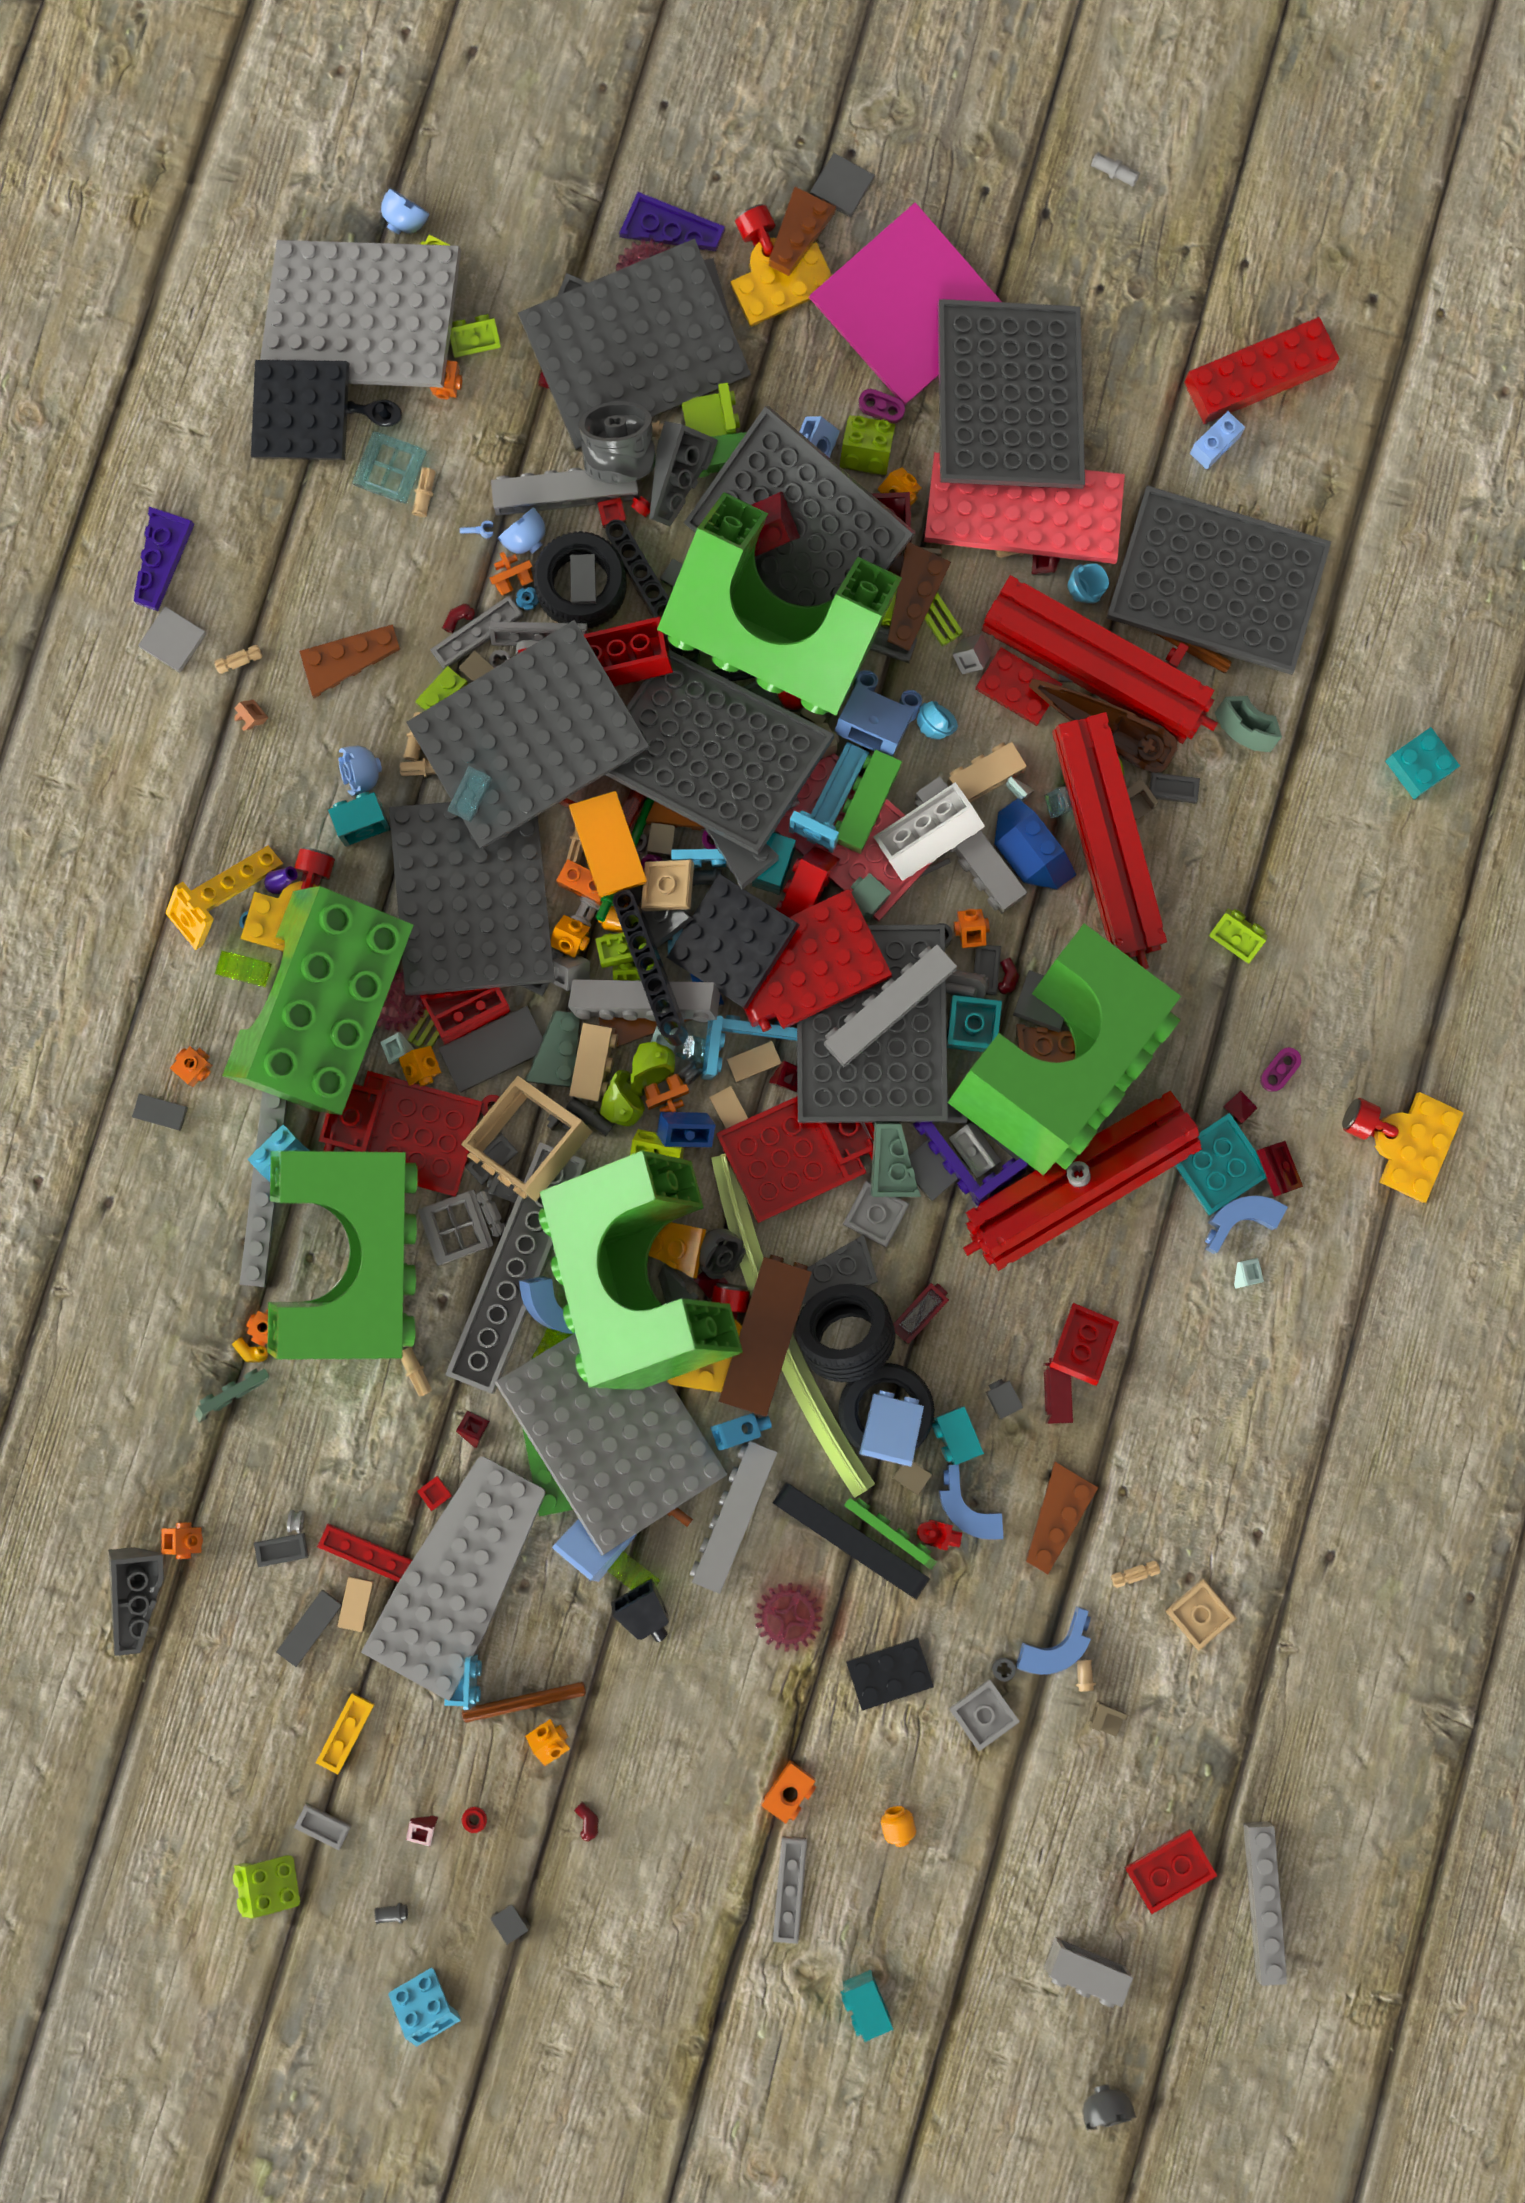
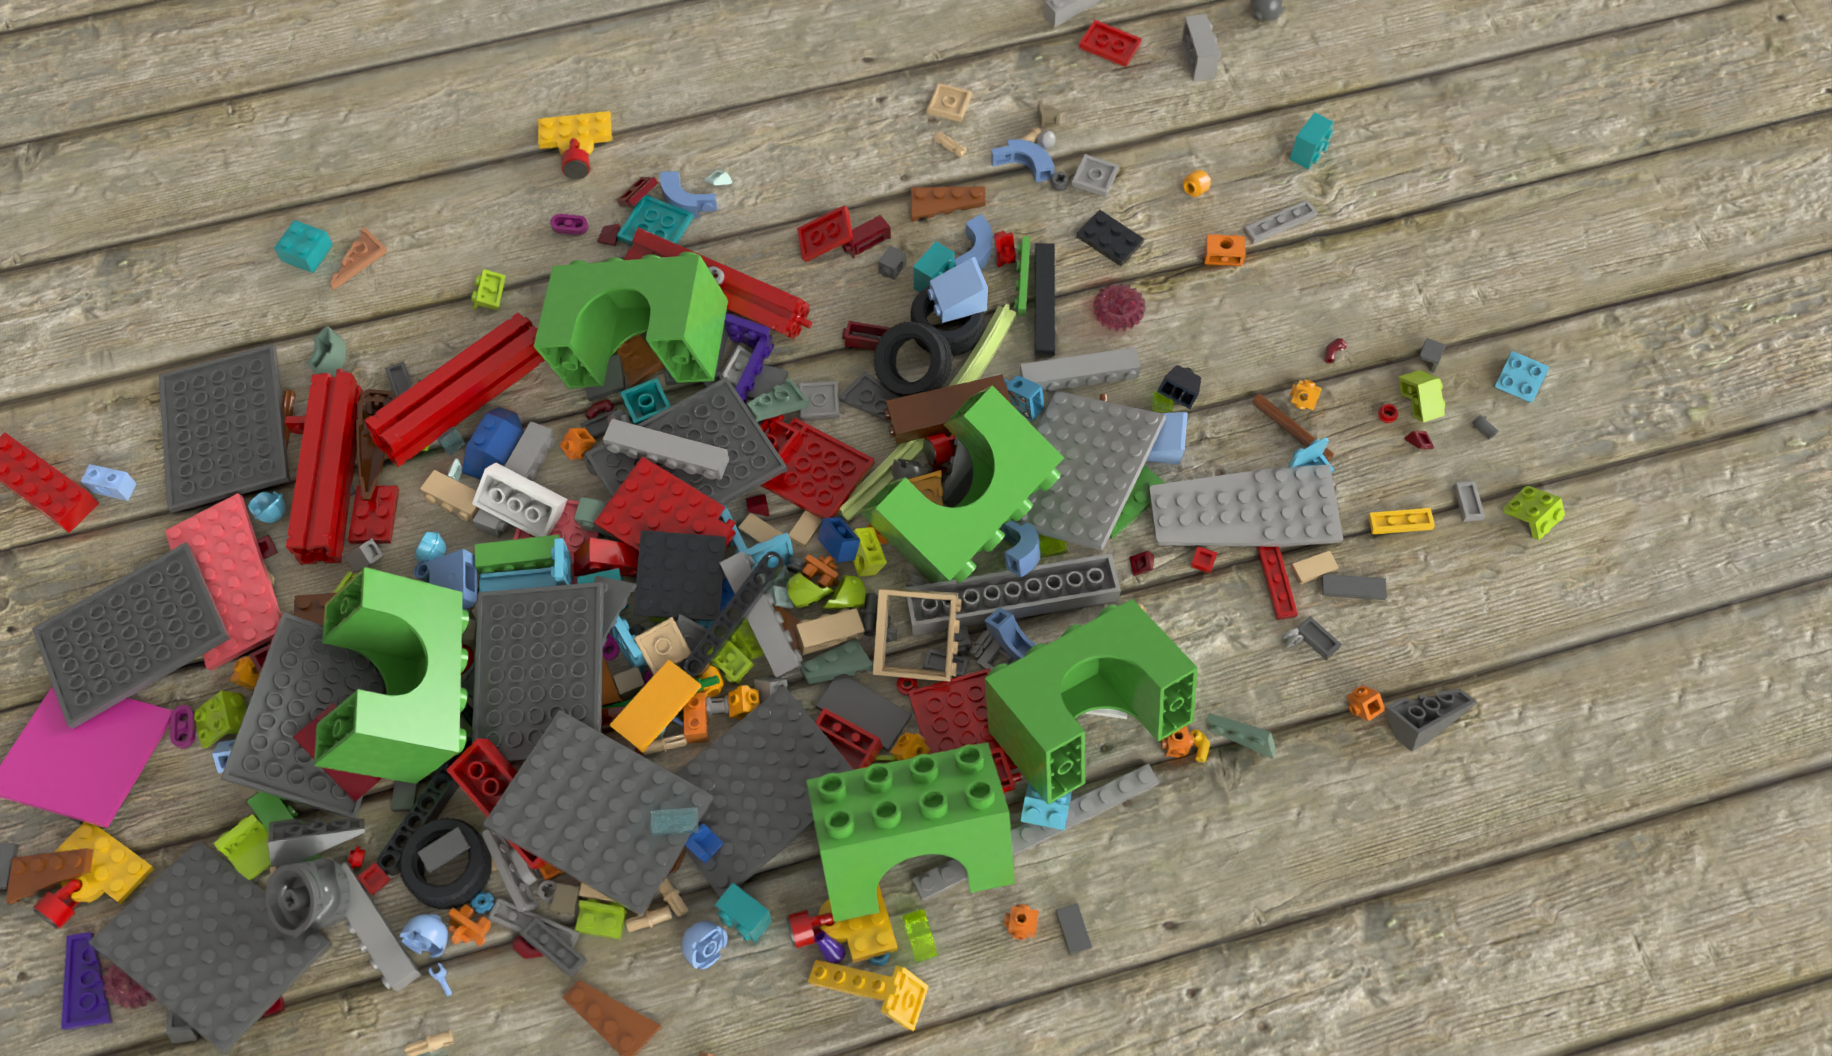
camera: 120 degrees left, 20 degrees down
none -> nougat wing [329,227,388,290]
none -> dark grey tile [520,917,587,979]
none -> blue panel [685,823,724,864]
none -> medium blue arch [984,607,1036,661]
none -> light grey tile [1038,130,1056,149]
none -> lime brick [1398,370,1445,422]

